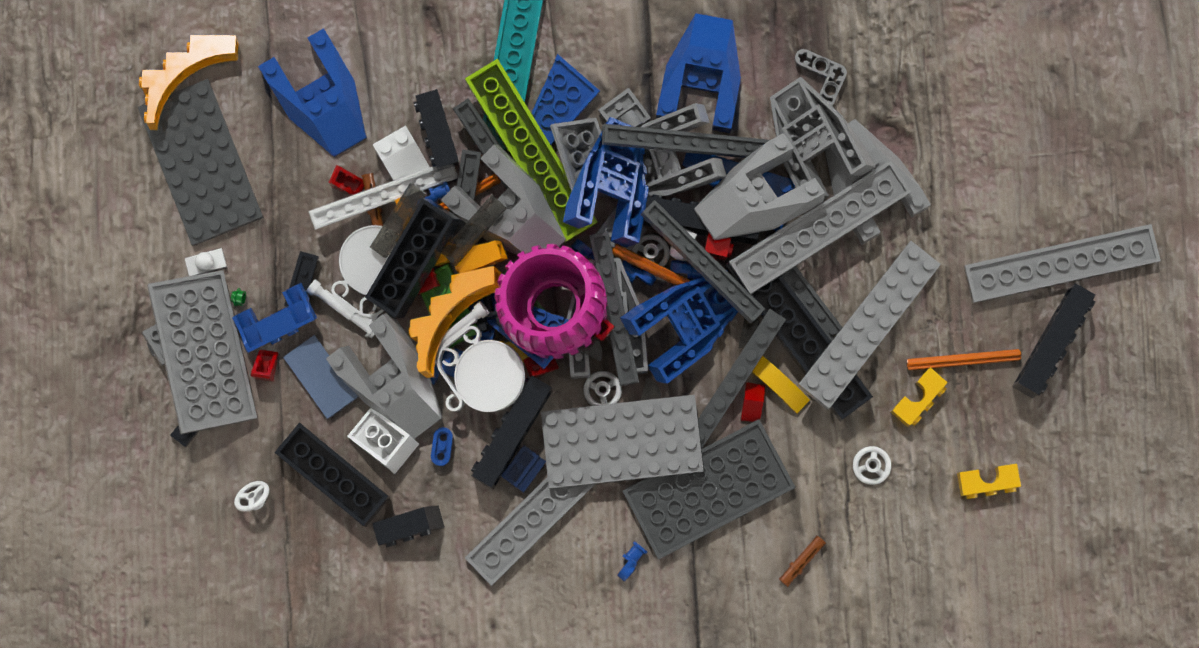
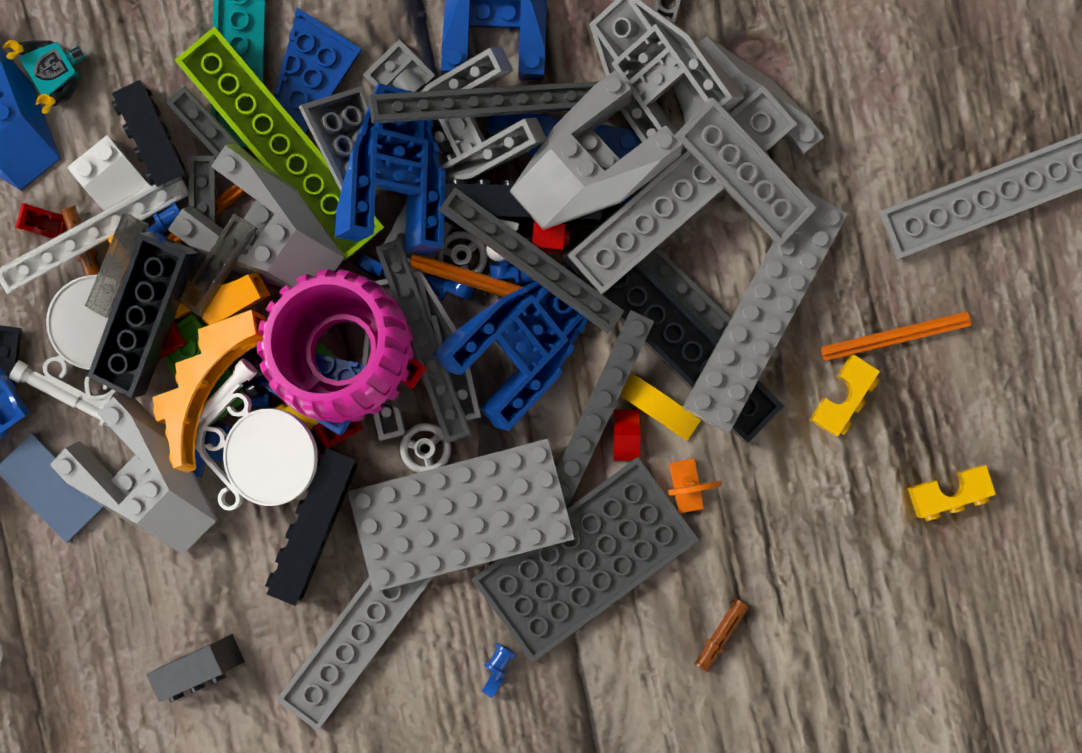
camera: 15 degrees left, 5 degrees up
black brick [274,423,391,527] -> none
white slope [347,408,419,474] -> none
blue plate [431,427,453,466] -> none
dark blue plate [501,445,546,493] -> none
clear smoke tile [738,318,760,349] -> none
white piece [853,446,891,485] -> none
black brick [1012,283,1096,398] -> none
none -> torso [3,40,87,114]
none -> orange piece [668,458,722,513]
none -> light grey plate [674,98,816,245]

